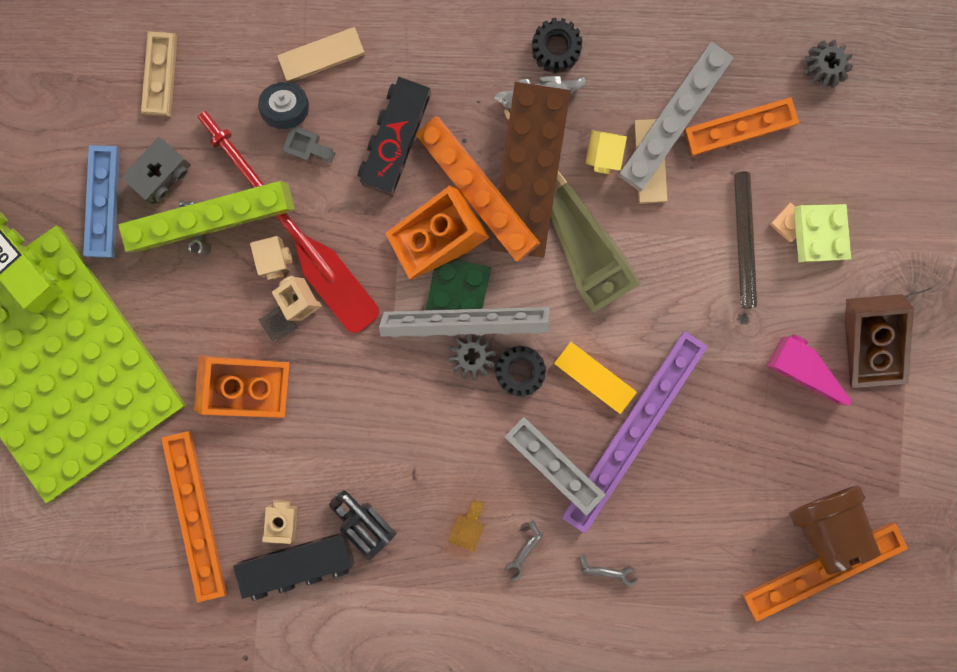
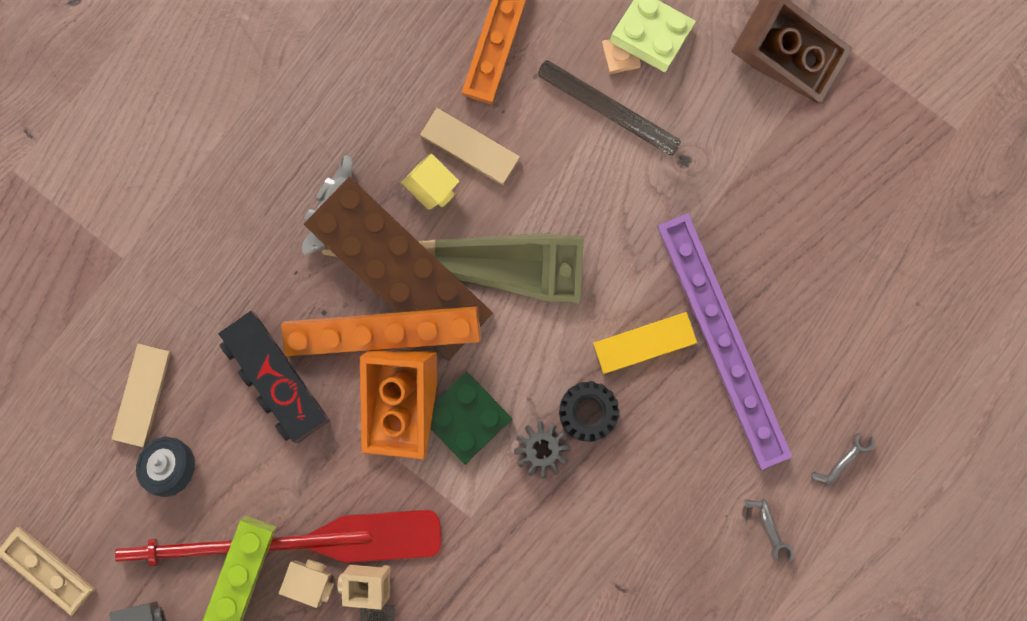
camera: 50 degrees left, 5 degrees down
dark grey plate [282,126,336,163] -> none
light grey plate [379,307,550,338] -> none
clear yellow plate [448,499,484,552] -> none
light grey plate [505,417,606,516] -> none
black tyre [532,18,583,73] -> none
light grey plate [618,41,734,191] -> none
orange plate [742,522,908,622] -> none
dark pink slope [767,334,852,406] -> none
reddish brown piece [789,485,881,575] -> none

